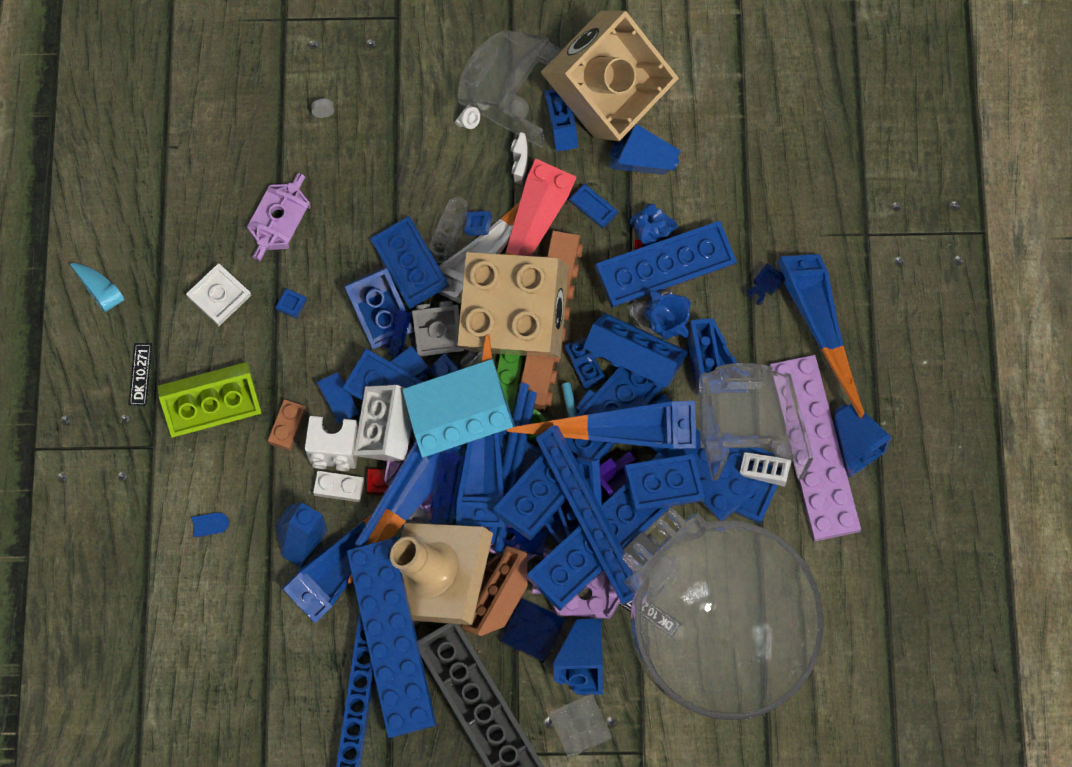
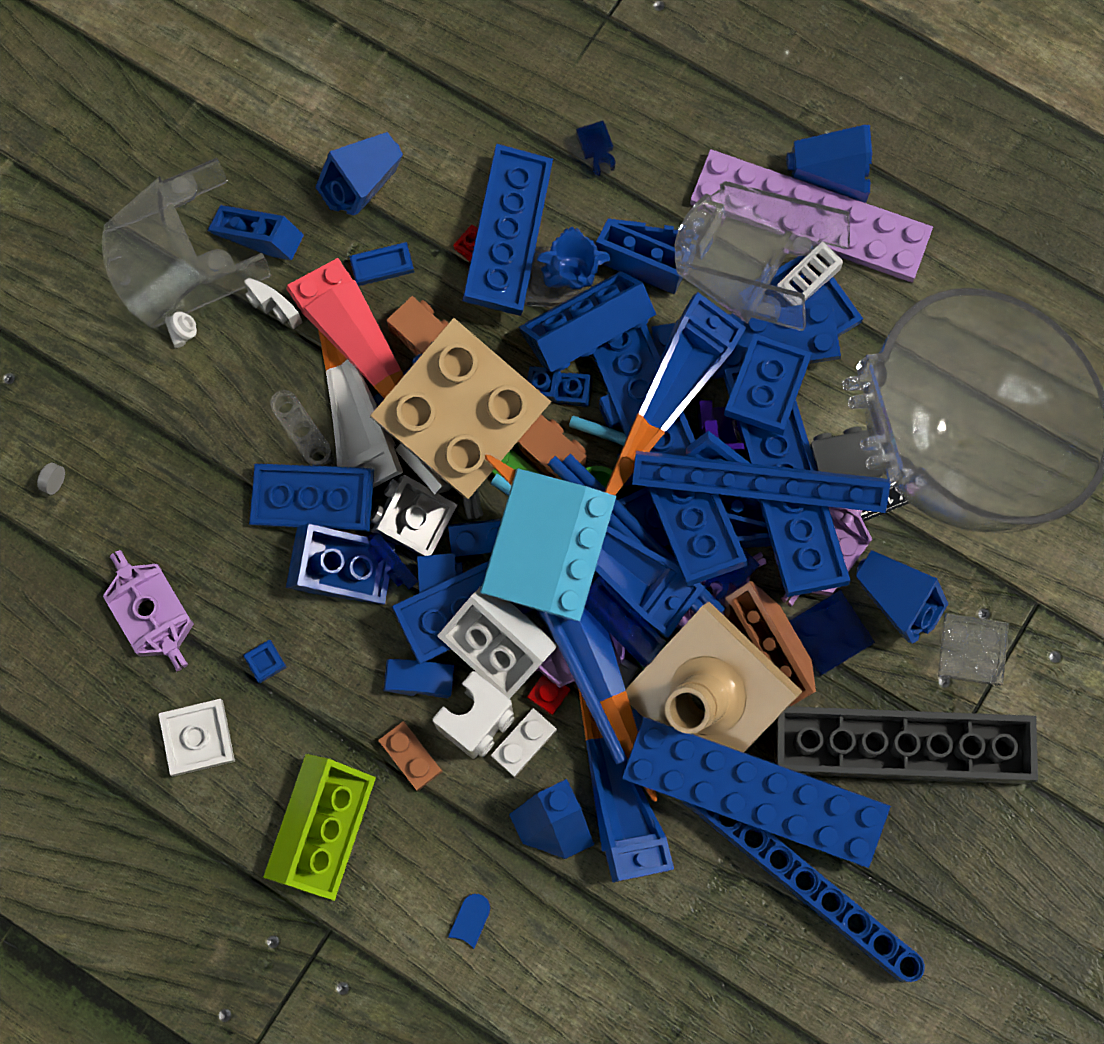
camera: 60 degrees left, 5 degrees up
medium azure piece [70,263,124,312] -> none
black sticker [128,343,152,406] -> none
blue plate [464,211,492,236] -> none
tan brick [541,11,679,141] -> none
blue hair [630,204,678,245] -> none
blue plate [777,254,864,418] -> none

